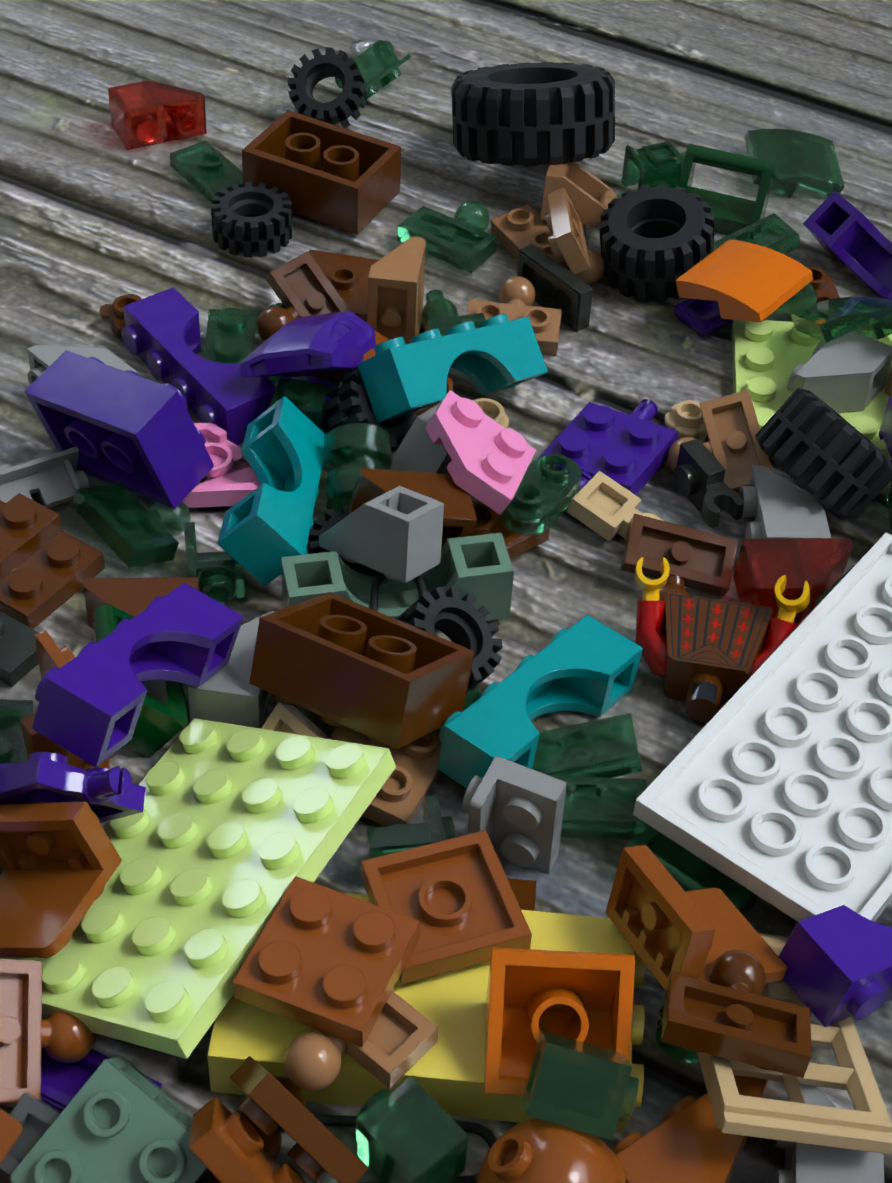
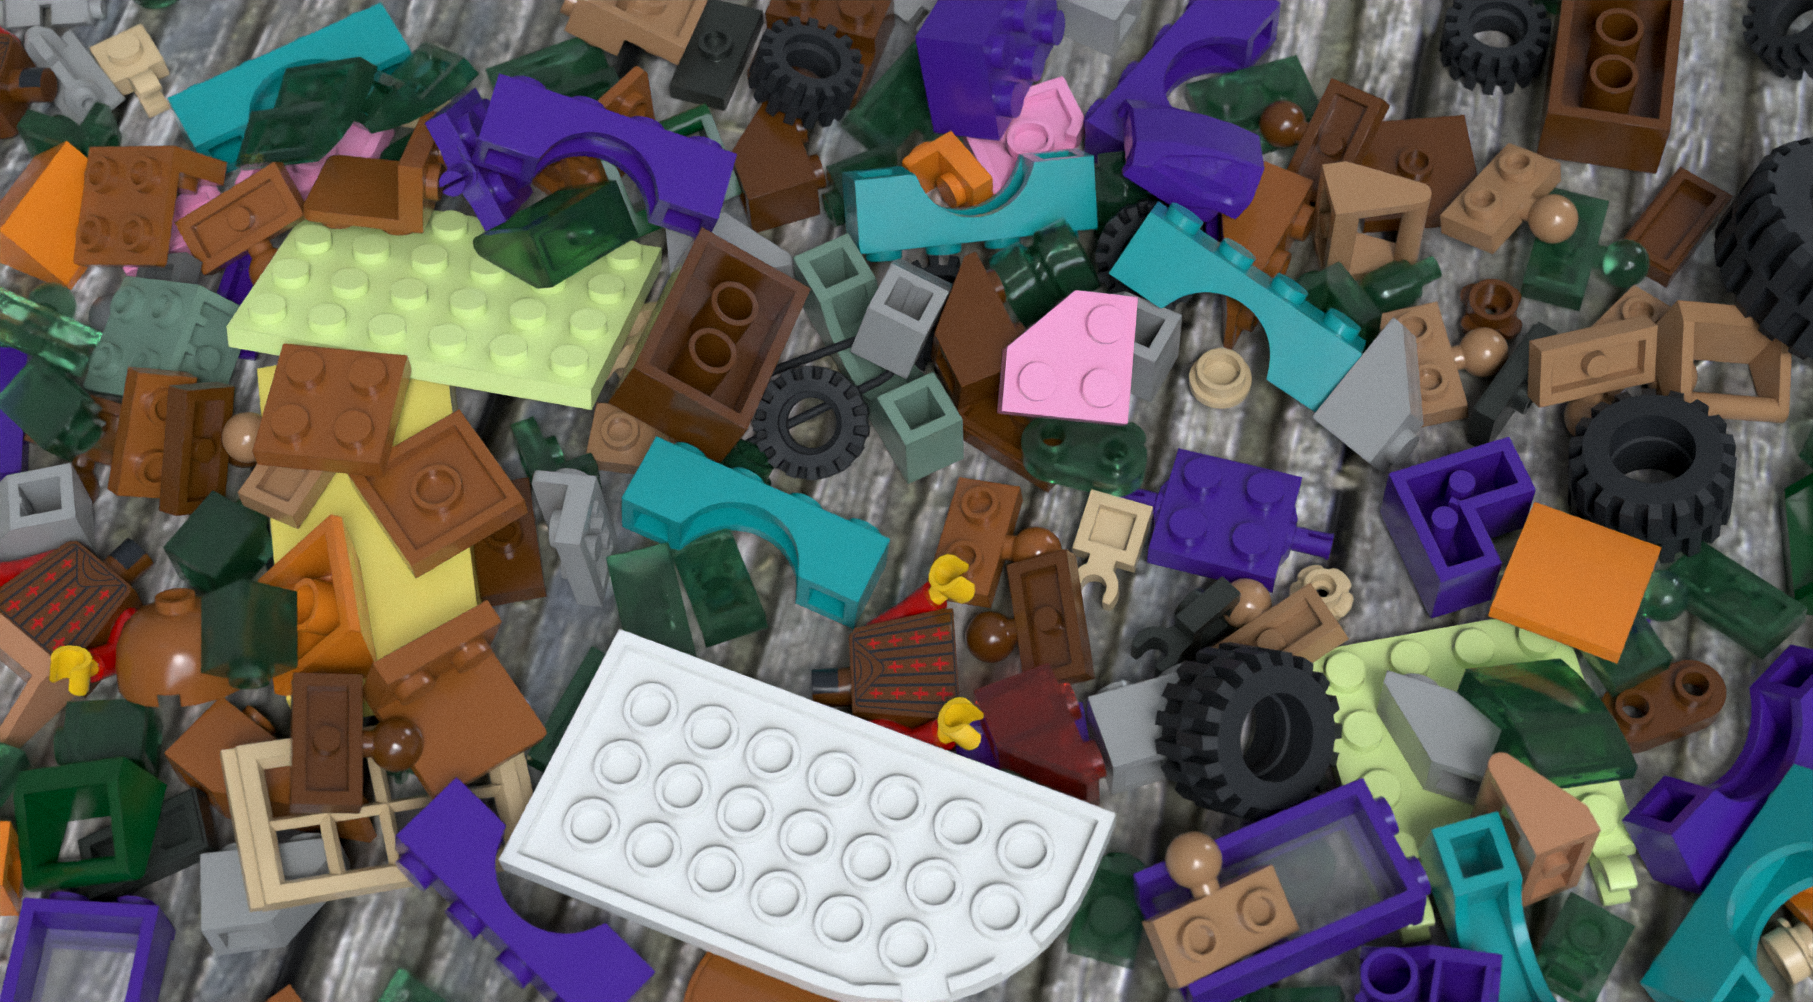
camera: 80 degrees right, 15 degrees up
none -> clear green tile [473,180,639,289]
none -> black tyre [748,16,864,129]
none -> orange bracket [902,131,993,208]
none -> dark orange plate [927,477,1062,608]
none -> light grey slope [1312,317,1424,473]
none -> dark purple brick [1380,437,1536,619]
none -> medium nougat plate [1440,143,1578,254]
none -> reddish brown plate [1459,279,1523,339]
none -> reddish brown tile [1614,167,1733,288]

